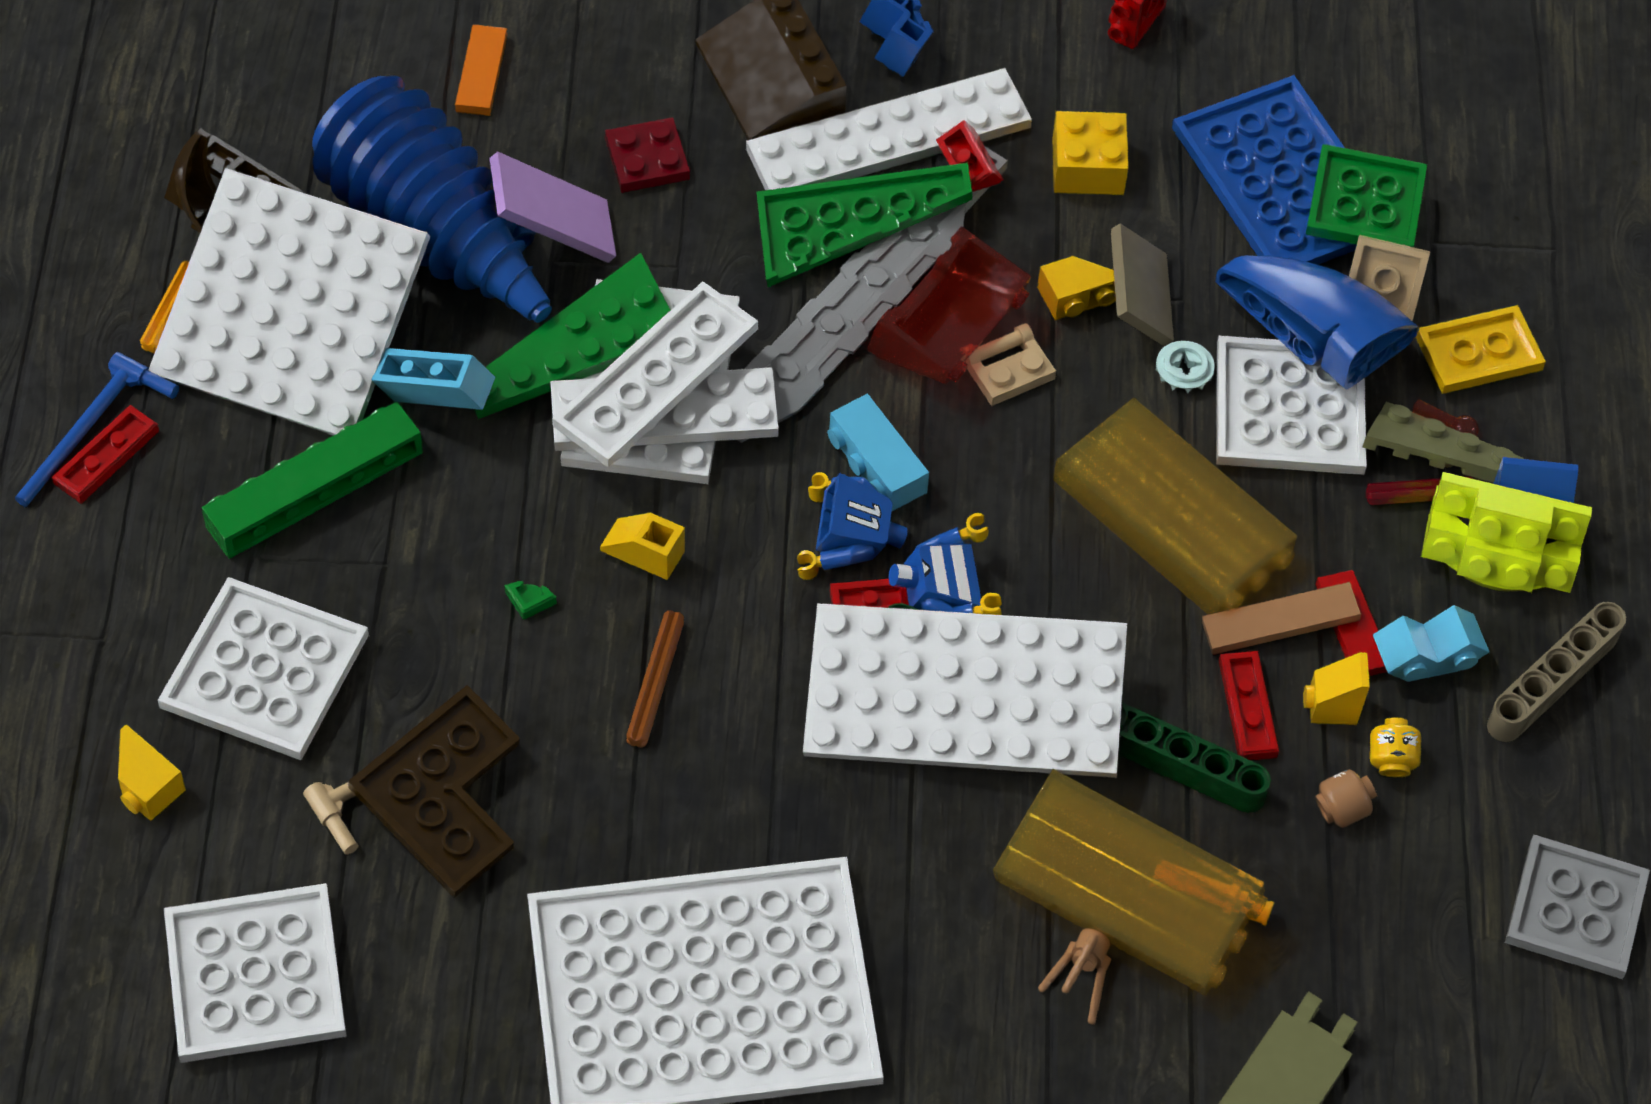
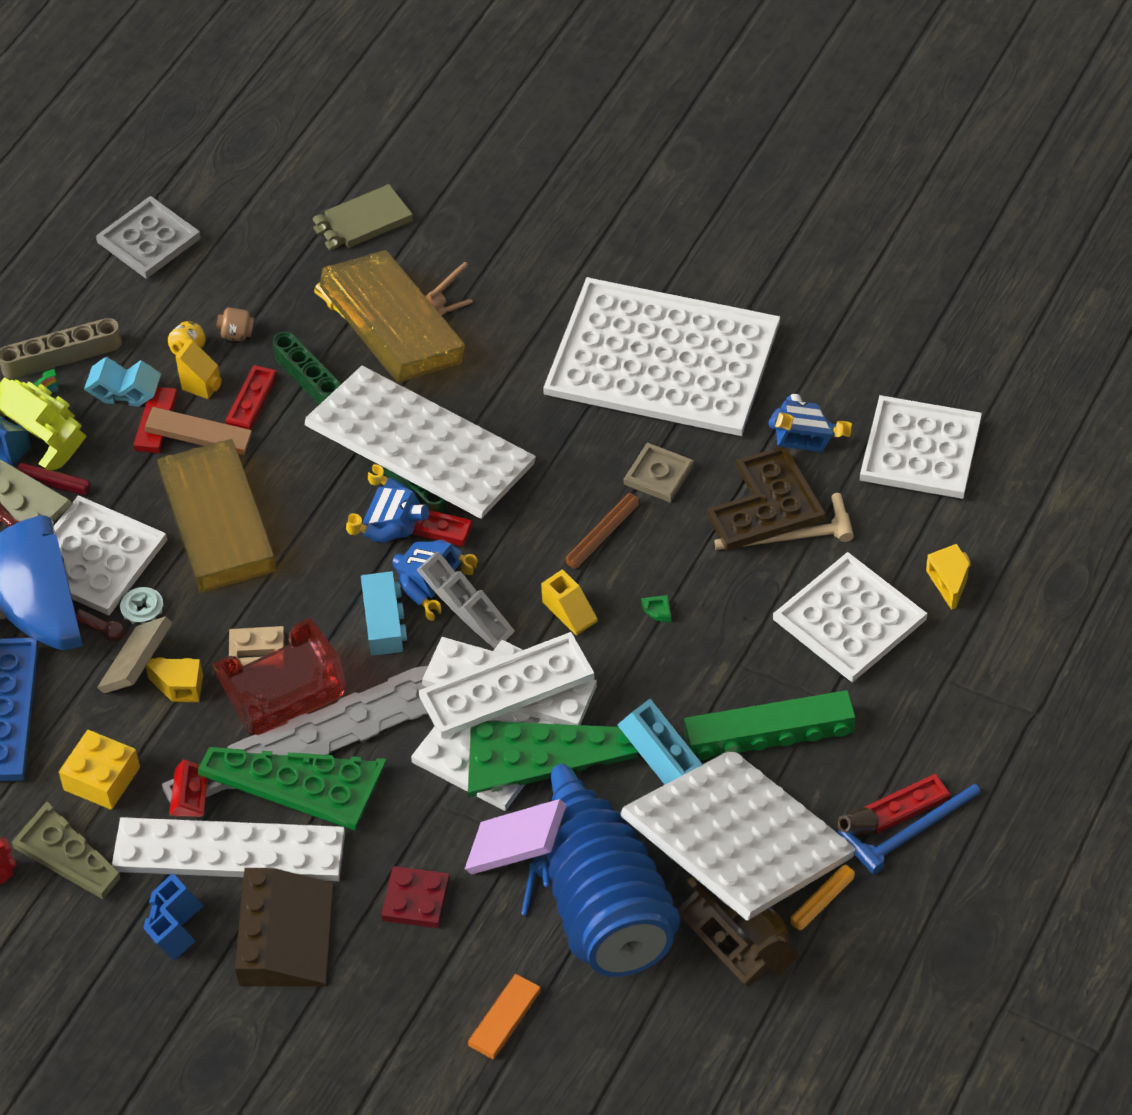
camera: 150 degrees left, 5 degrees down
none -> olive wing [12,802,120,899]
none -> tile [34,369,60,393]
none -> clear red bar [76,610,125,641]
none -> light grey slope [417,552,515,649]
none -> dark tan tile [624,443,694,503]
none -> blue torso [768,394,852,452]
none -> dark brown cone [837,807,879,836]

